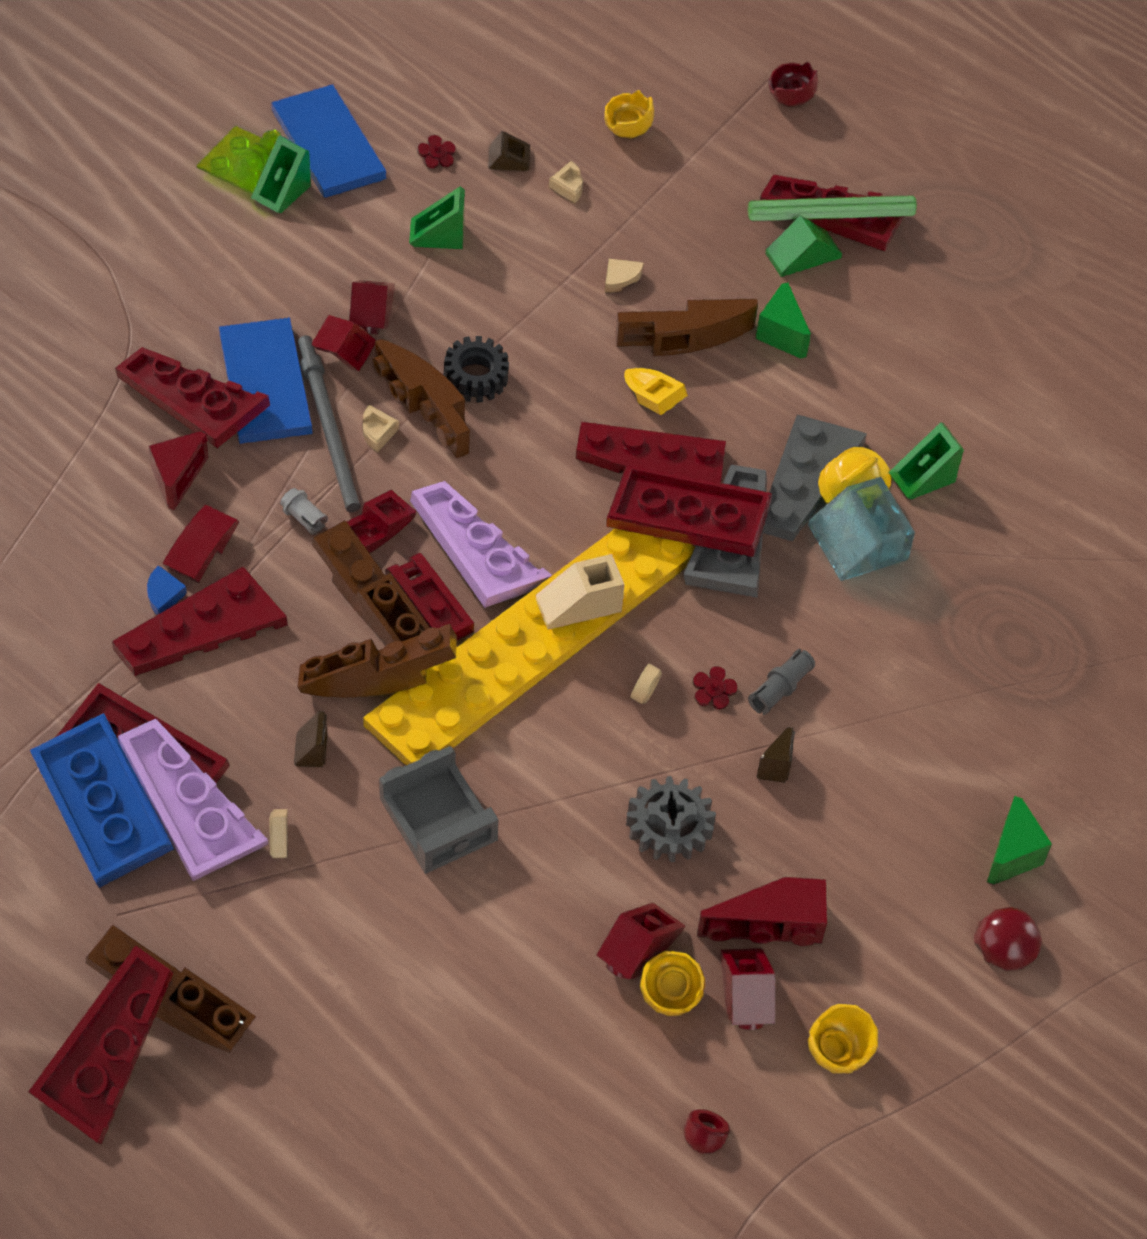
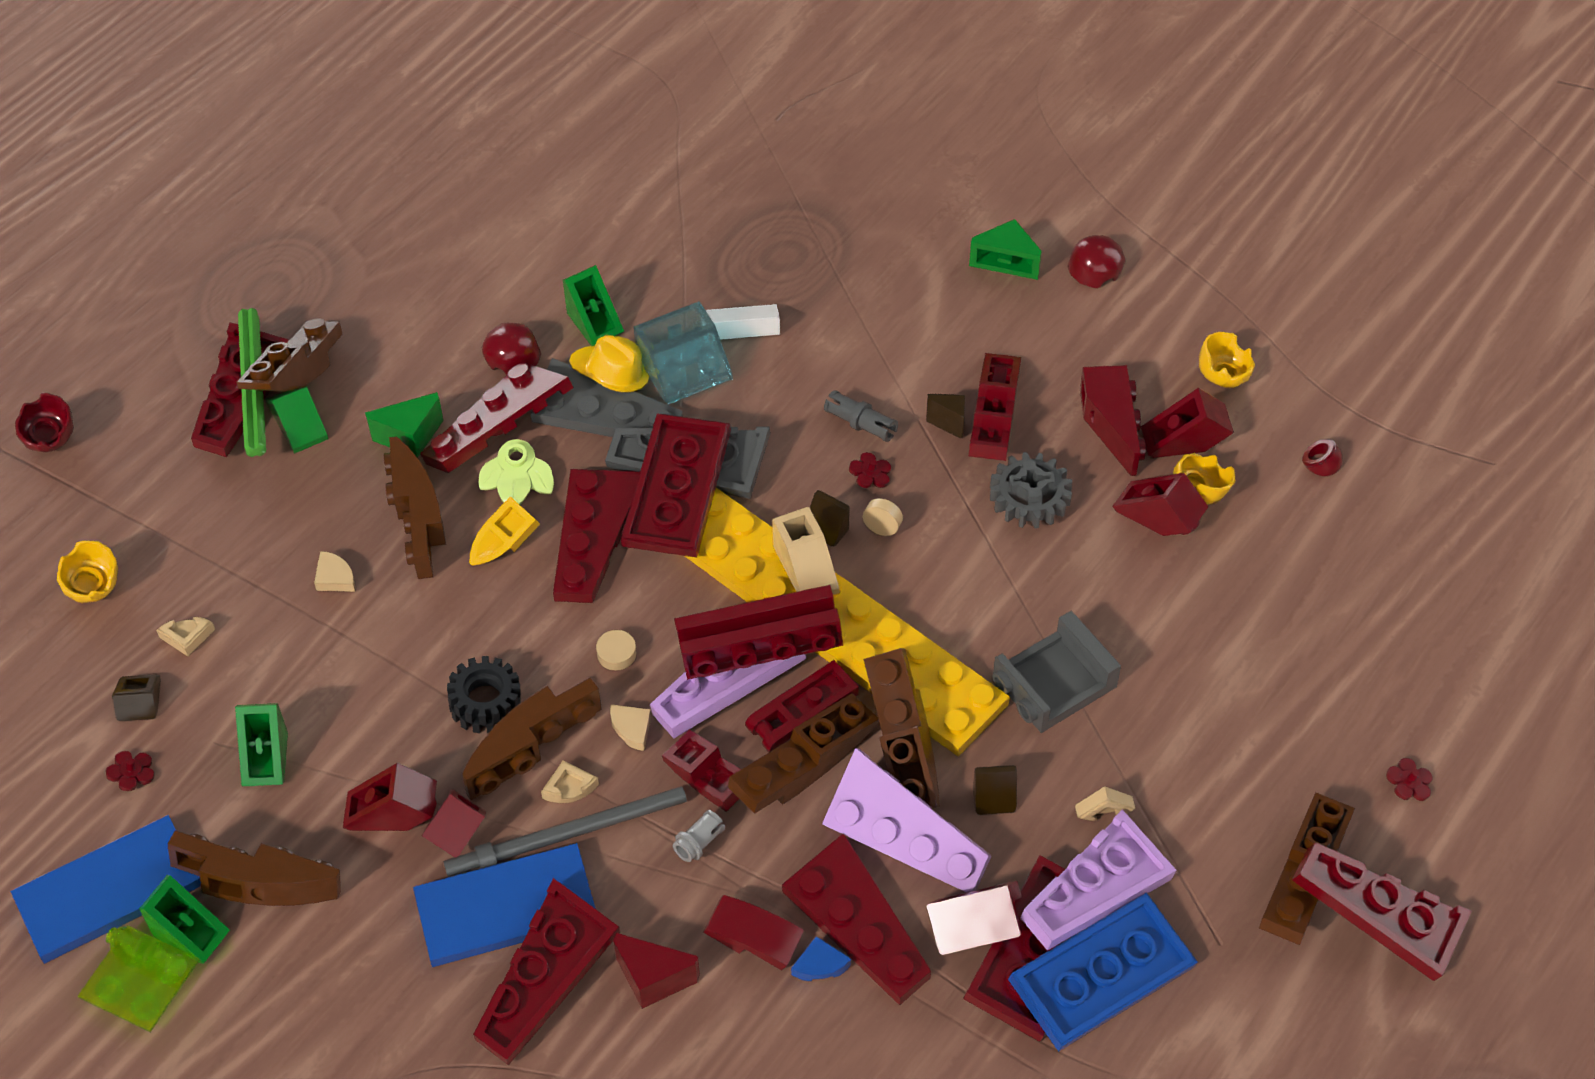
camera: 90 degrees left, 0 degrees up
none -> reddish brown slope [167,830,341,906]
none -> reddish brown slope [237,318,343,391]
none -> dark red wing [420,362,574,473]
none -> yellowish green plate [479,439,554,505]
none -> dark red hair [482,322,541,375]
none -> tan tile [596,630,637,671]
none -> tan tile [610,705,651,751]
none -> dark red brick [674,585,843,680]
none -> white slope [706,304,780,340]
none -> dark brown slope [810,490,850,547]
none -> lavender wing [822,748,991,892]
none -> panel [927,880,1022,955]
none -> dark red slope [968,353,1021,461]
none -> dark red plant [1386,758,1433,801]

